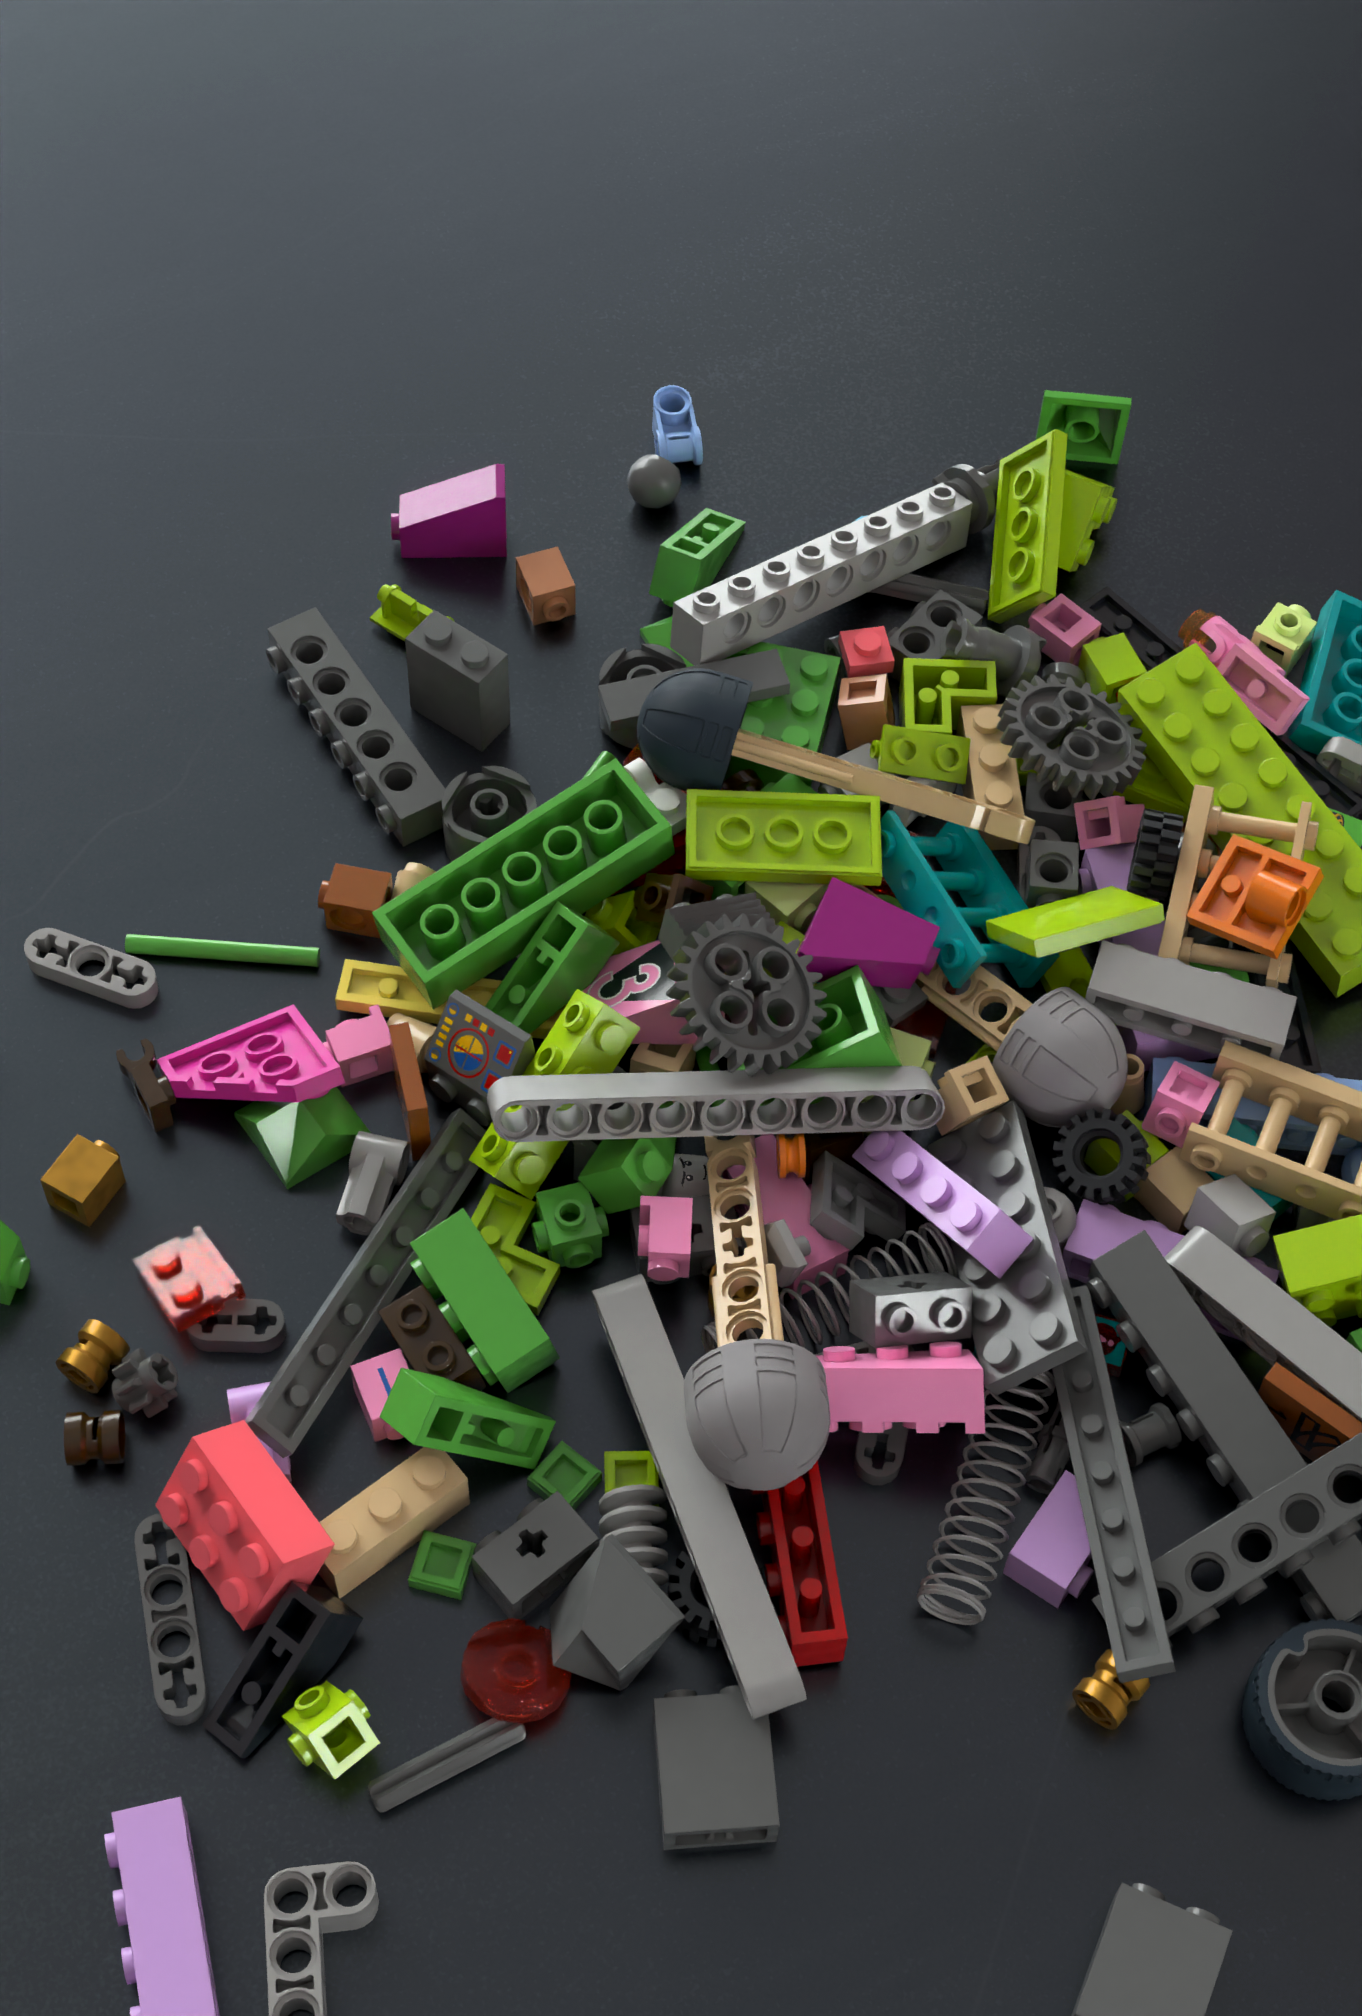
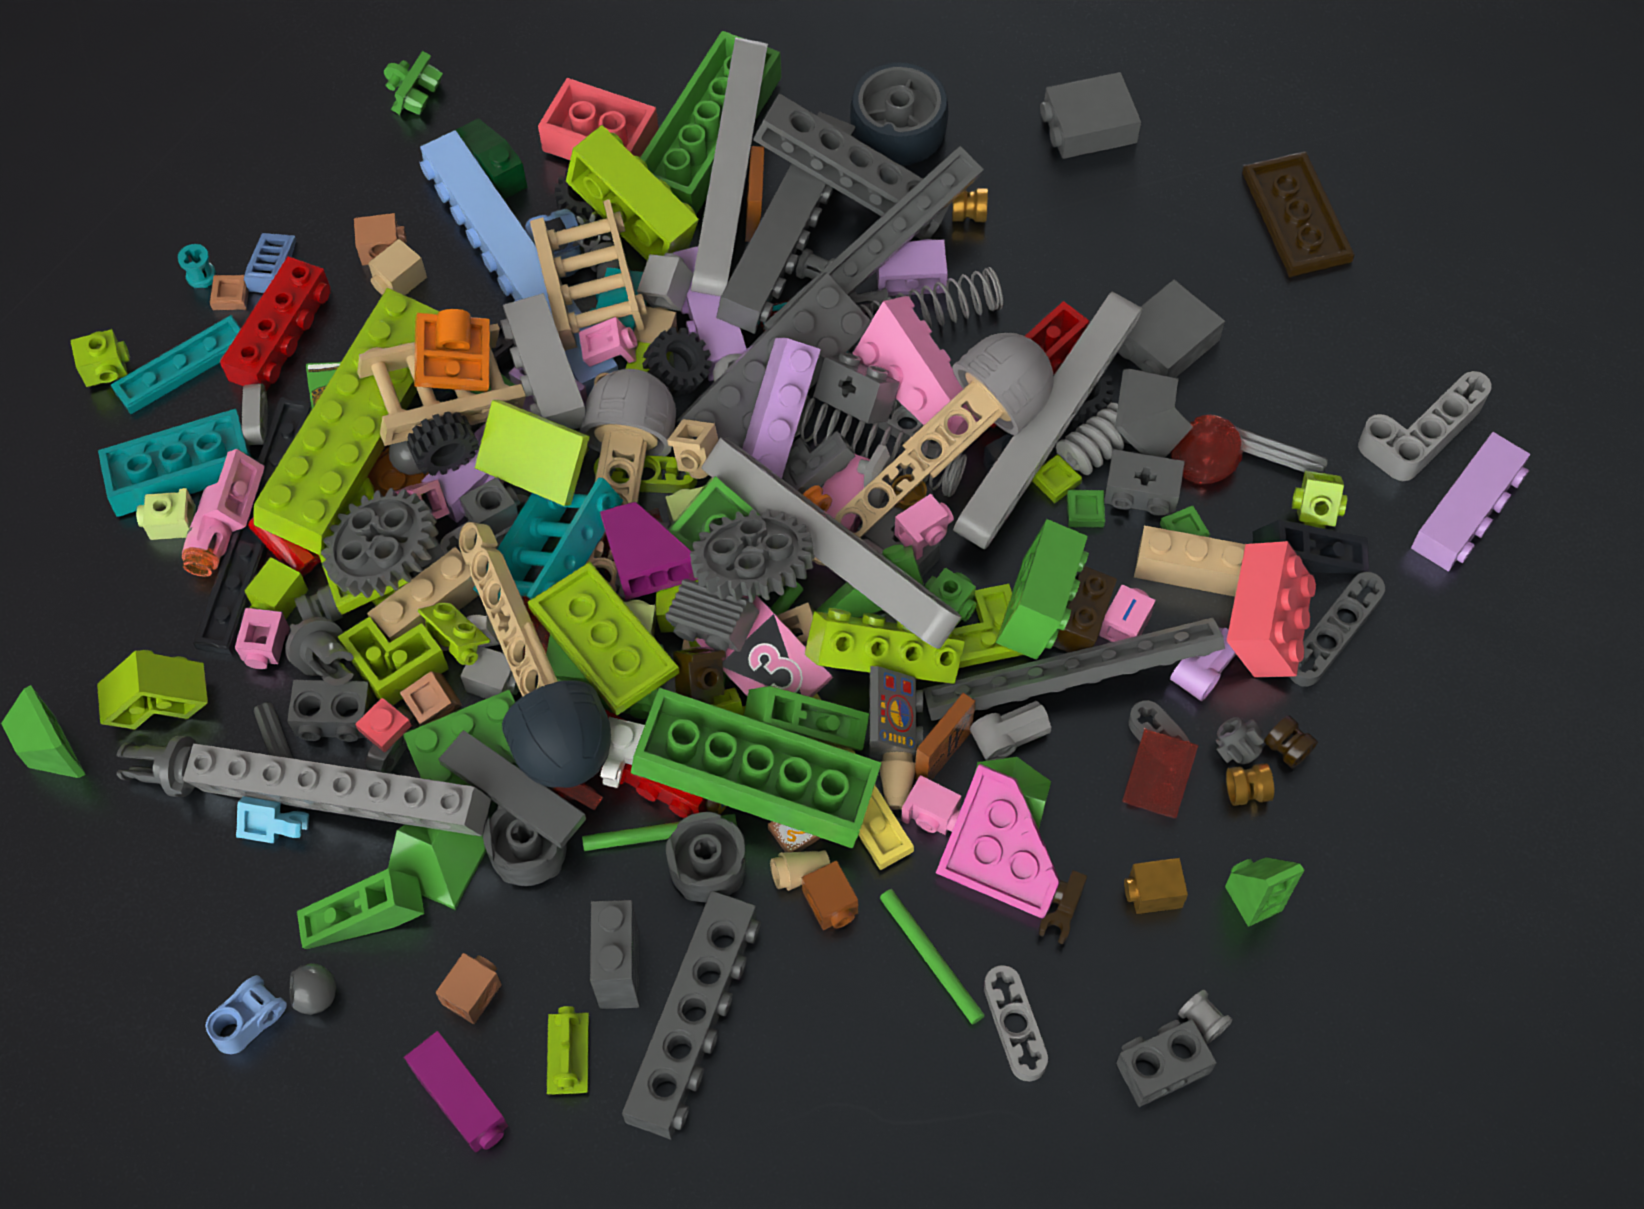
camera: 125 degrees left, 5 degrees up
bright green slope [380,1368,556,1469] -> none
lime tile [987,429,1068,624] -> none

